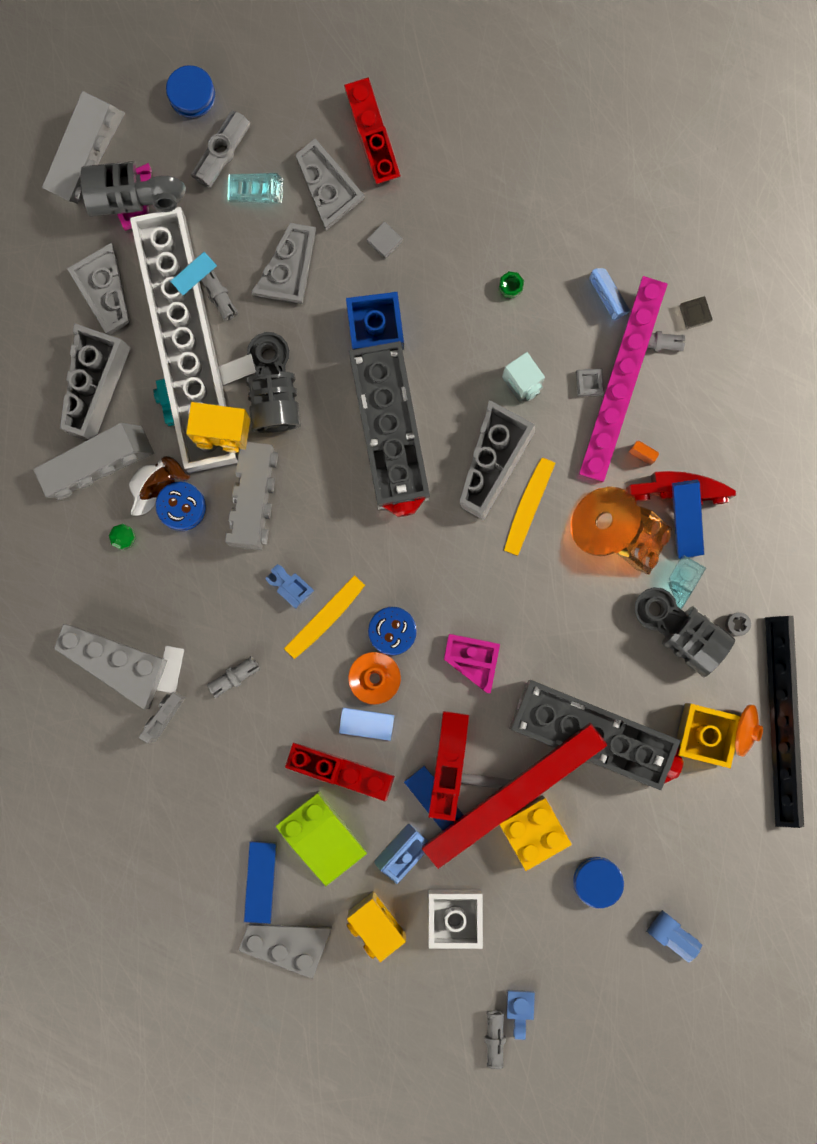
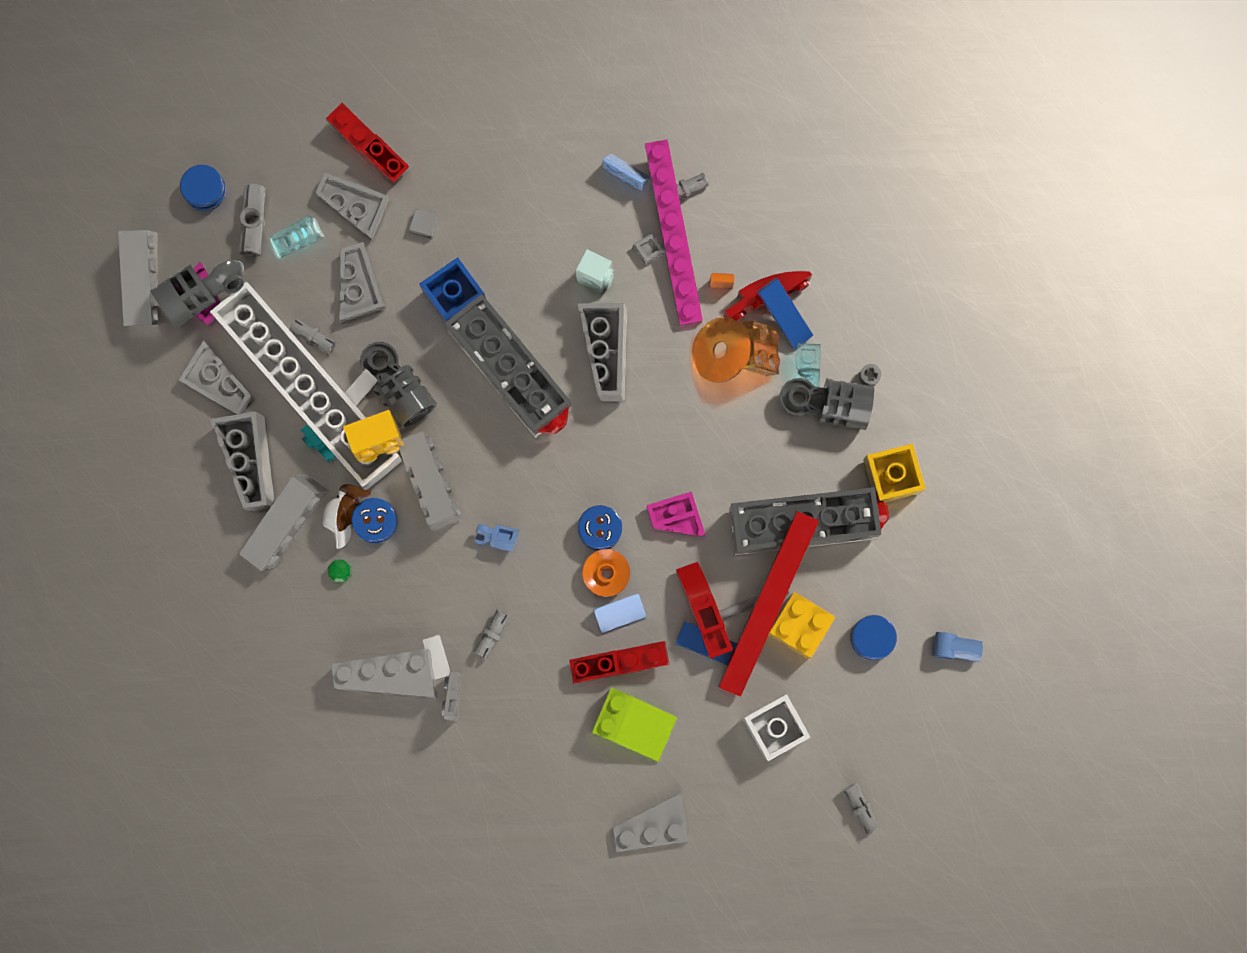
camera: 30 degrees left, 5 degrees down
medium azure sticker [170,252,217,295] -> none
blue tile [244,841,277,924] -> none
yellow sticker [284,575,365,659] -> none
yellow brick [346,891,406,962] -> none
light blue slope [374,824,428,884] -> none
green tile [499,271,524,298] -> none
yellow sticker [504,457,555,556] -> none
medium blue plate [506,990,535,1040] -> none
clear smoke tile [679,296,713,329] -> none
orange dish [735,704,763,757] -> none
black plate [765,616,804,828] -> none

